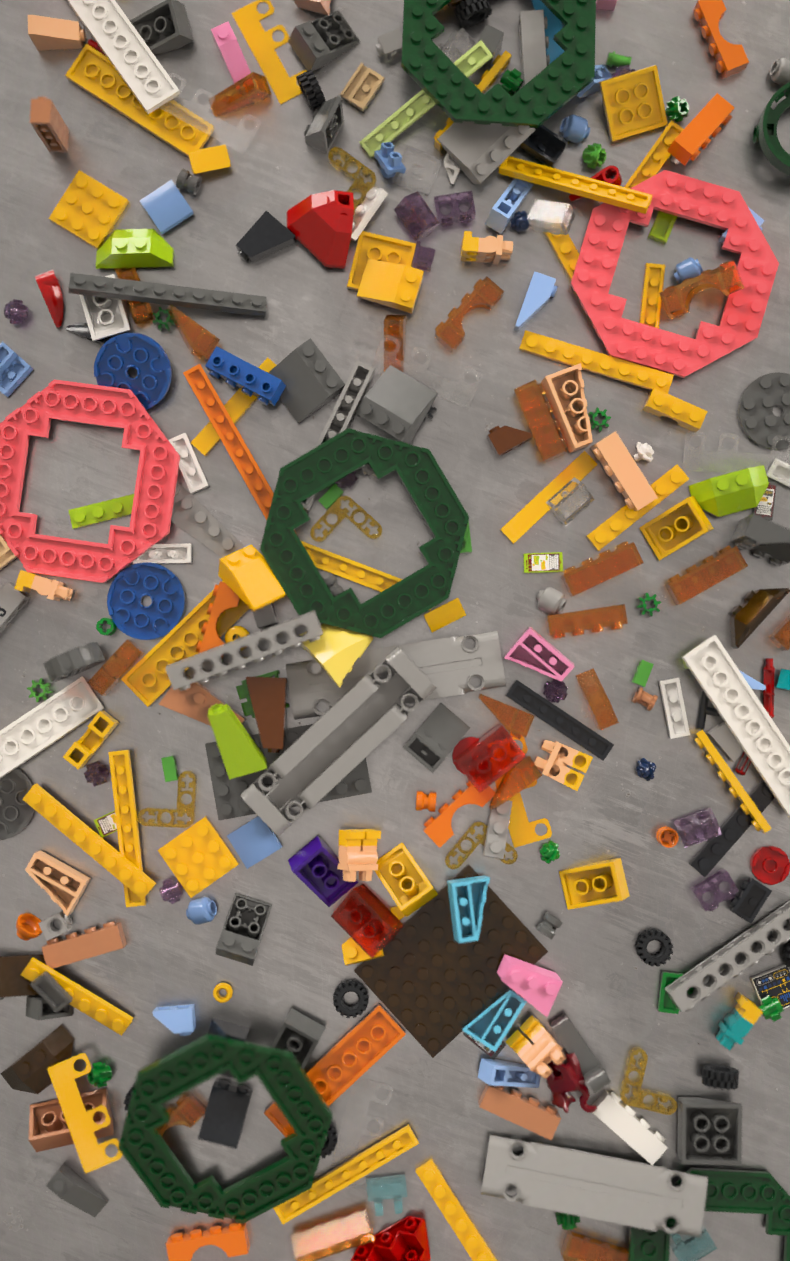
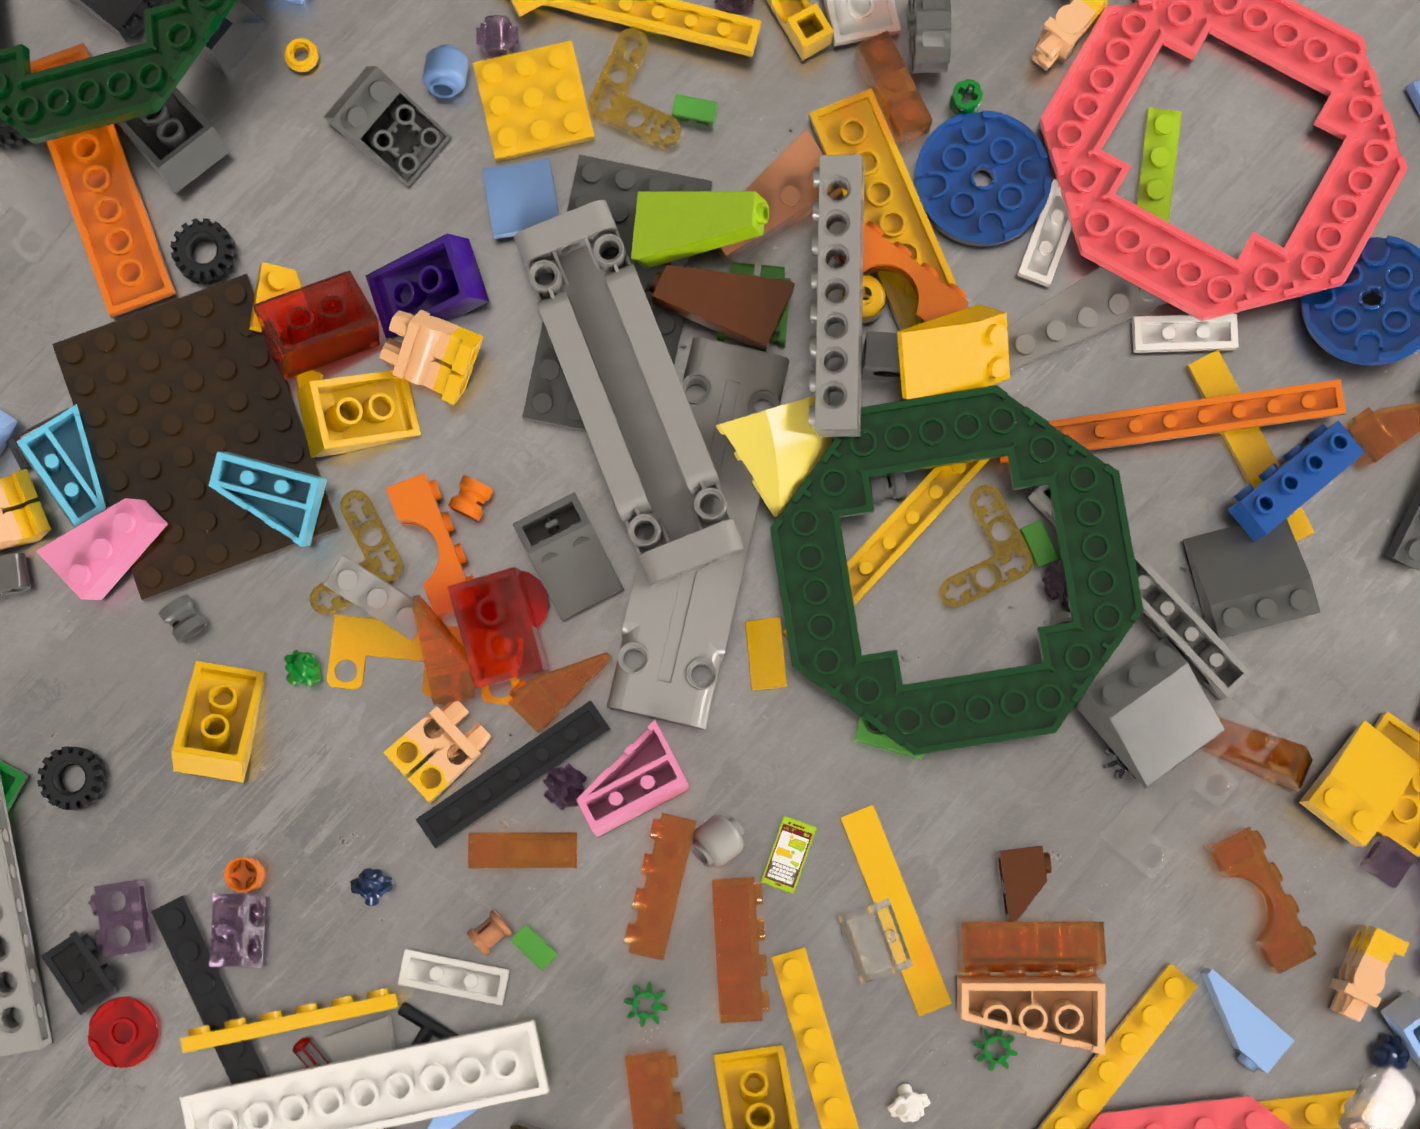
camera: 105 degrees right, 5 degrees down
light nougat wedge [590,431,658,511] -> none

